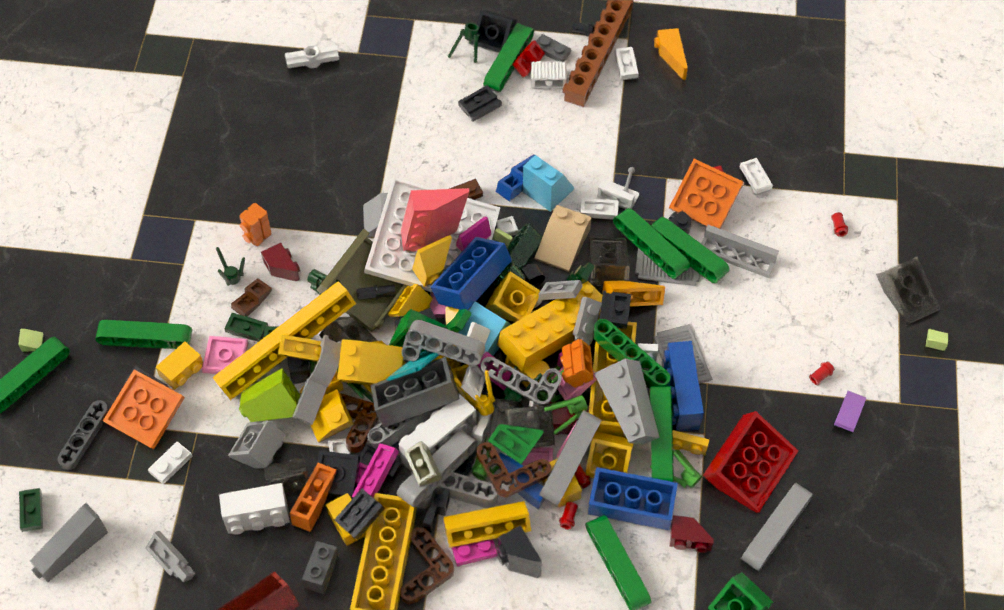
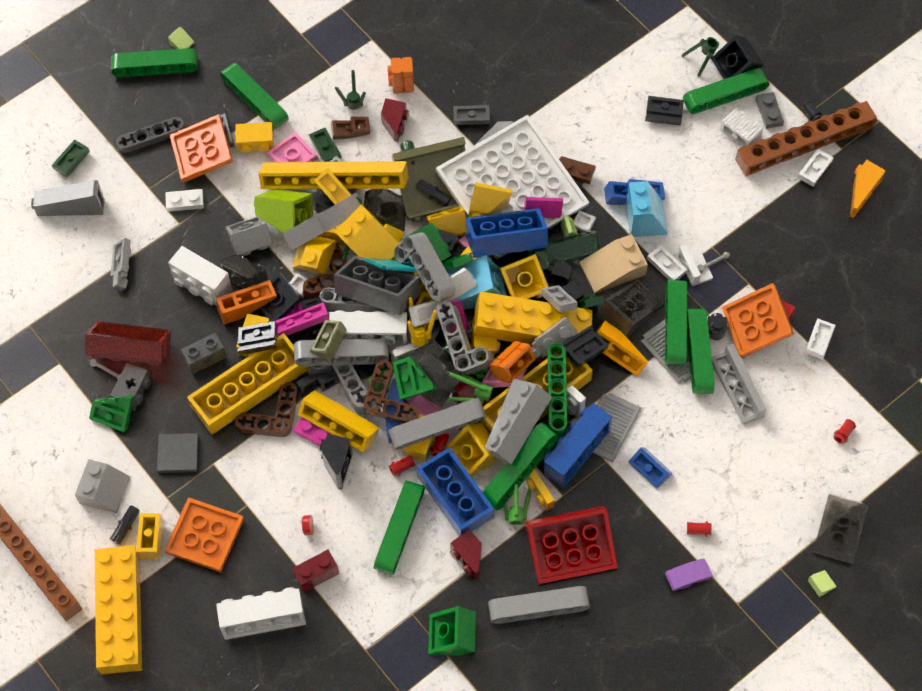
camera: 45 degrees right, 5 degrees up
coral slope [401,188,469,252] -> none
red slope [512,40,545,77] -> none
none -> dark grey plate [453,105,490,125]
none -> blue slope [628,447,673,488]

